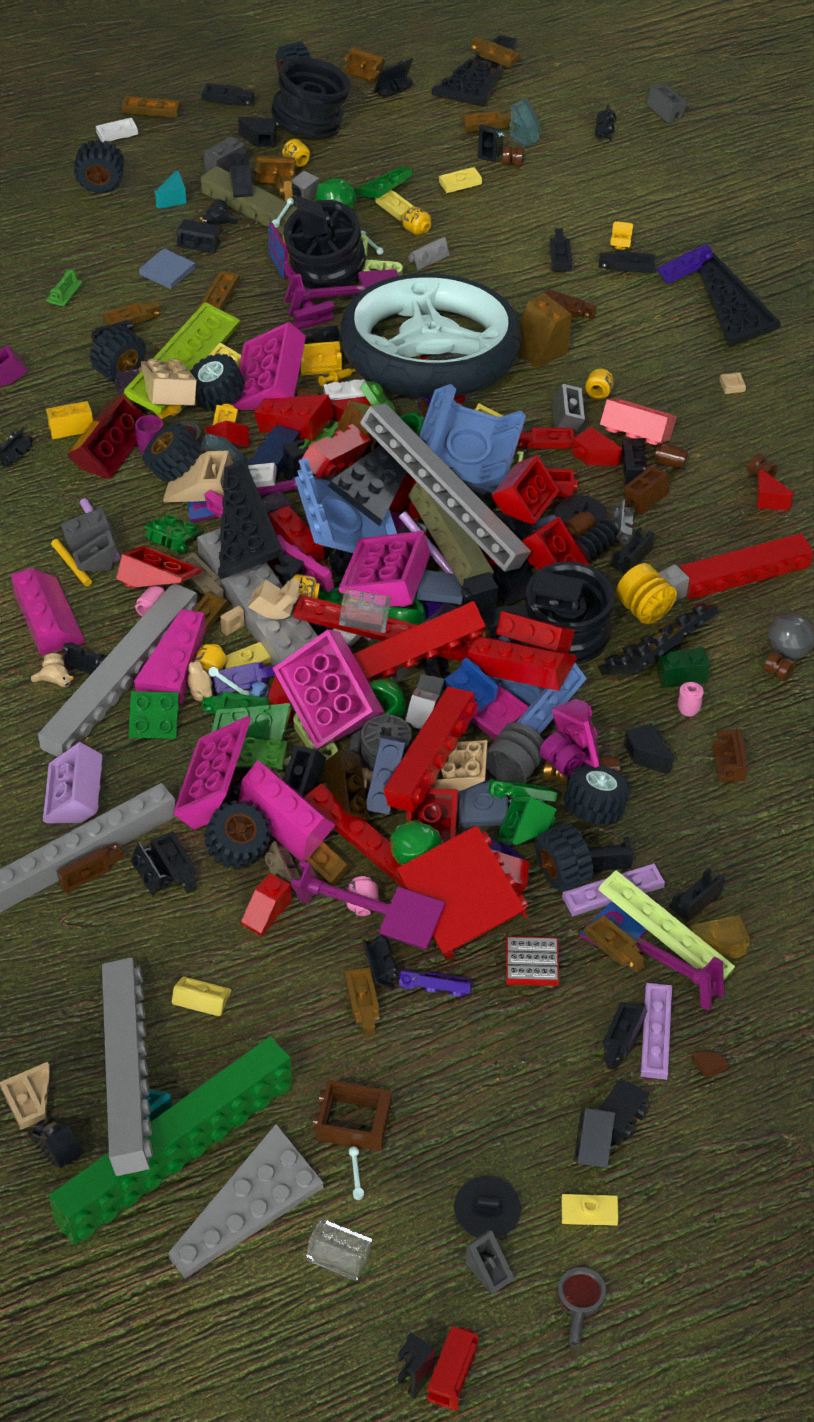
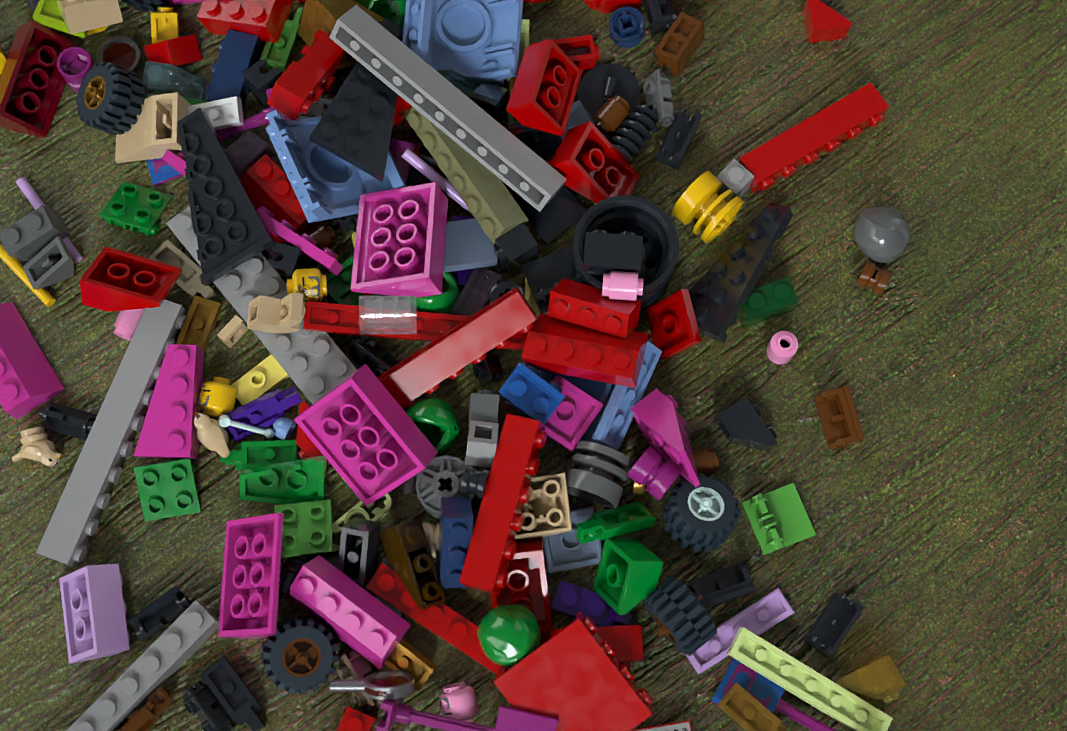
camera: 10 degrees left, 25 degrees up
none -> black hinge [128,585,193,641]
none -> flat silver piece [330,670,415,700]
none -> black wheel [460,465,490,499]
none -> bright pink brick [602,271,643,301]
none -> dark blue wheel [609,7,645,48]
none -> red tile [645,289,702,360]
none -> bright green hinge [742,483,816,555]

